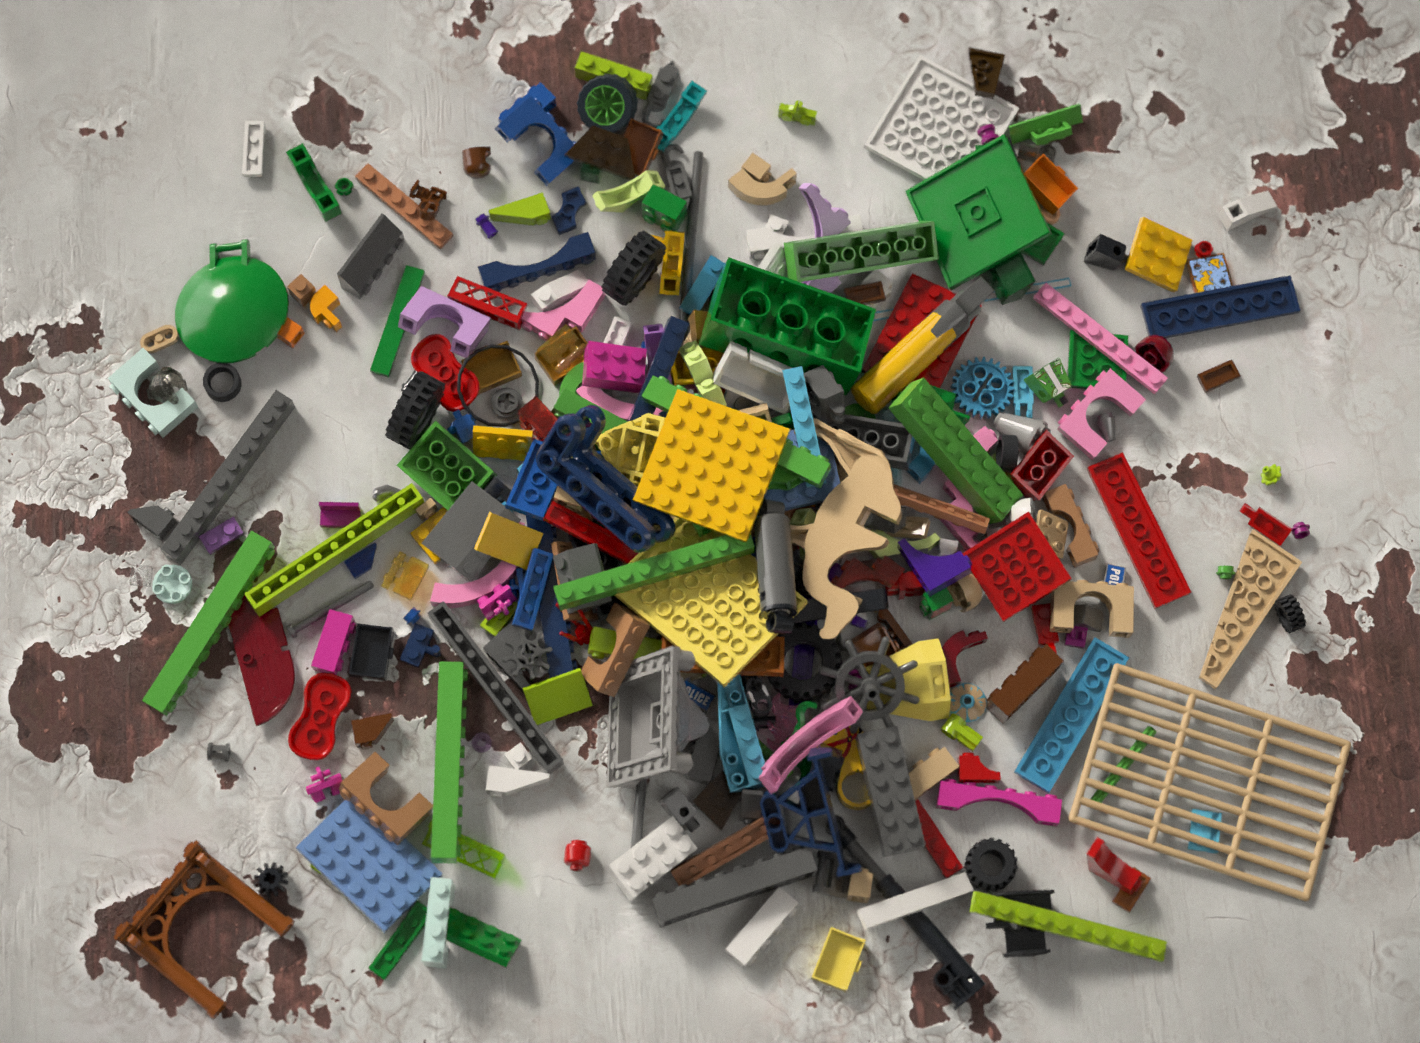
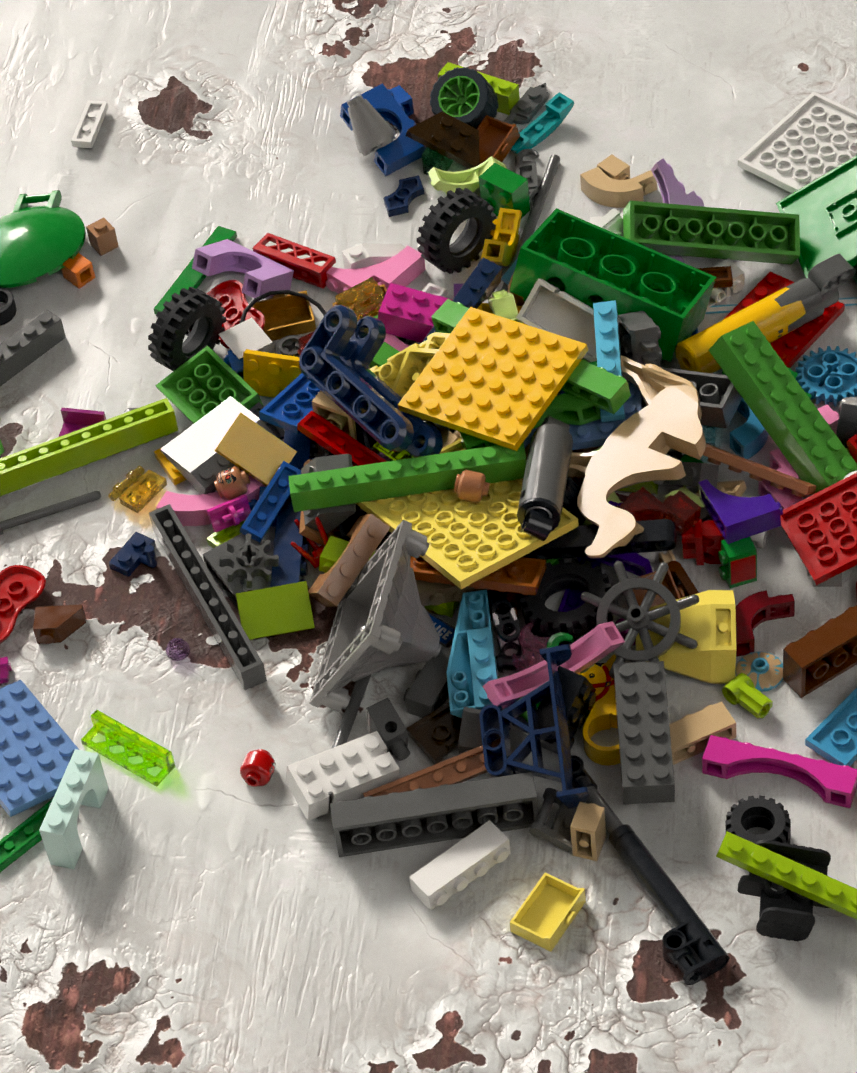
camera: 20 degrees right, 25 degrees down
green arch [286,143,342,222] -> none
light orange brick [310,285,342,332] -> none
dark pink brick [311,609,356,675] -> none
green plate [335,178,354,196] -> none
dark grey slope [337,213,405,299] -> none
medium nougat arch [339,752,433,845] -> none
clear blue tile [344,543,377,579] -> none
black container [349,623,394,681] -> none
nougat plate [355,163,453,250] -> none
blue plate [403,607,421,625] -> none
reddish brown piece [410,180,447,220] -> none
tan plate [416,498,437,521] -> none
bright green brick [431,662,468,864] -> none
green plate [447,907,522,968] -> none
reddish brown helmet [462,146,491,179] -> none
dark purple pin [475,213,499,239] -> none
dark blue arch [478,232,596,292] -> none
white slope [486,766,551,798] -> none
lime slope [488,192,551,226] -> none
white plate [504,742,533,770] -> none
lime plate [778,100,817,126] -> none
white tile [857,872,974,930] -> none
red plate [915,799,963,879] -> none
tan cylinder [947,573,983,613] -> none
red arch [957,752,1001,783] -> none
none -> nougat head [214,466,250,500]
none -> white sticker [218,318,273,359]
none -> light grey cone [347,95,396,156]
none -> nougat head [454,470,490,503]

